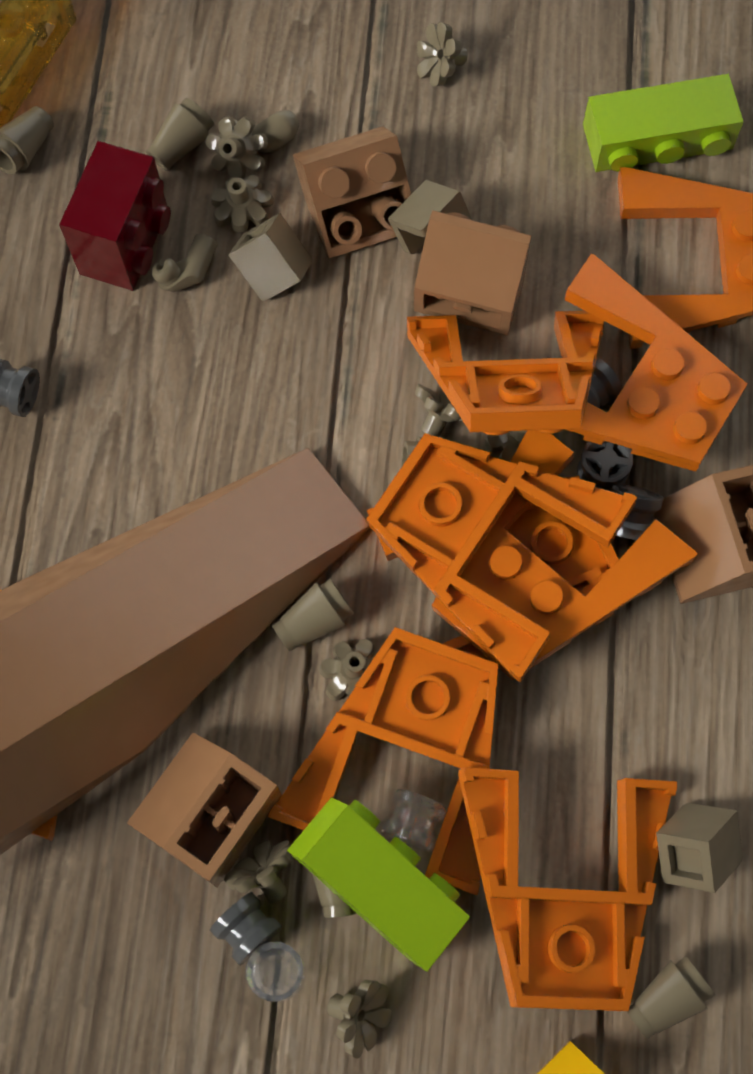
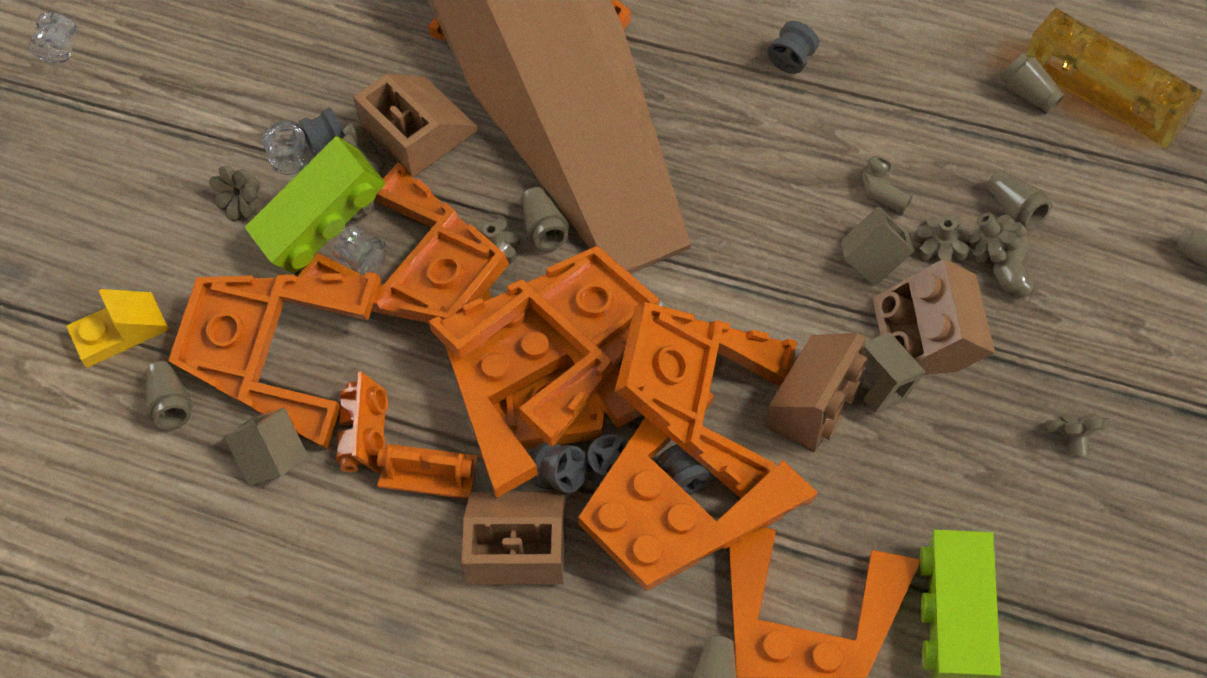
camera: 105 degrees right, 10 degrees down
dark red brick [59,141,171,291] -> none
none -> orange hinge [336,371,388,474]
none -> orange hinge [377,444,479,499]

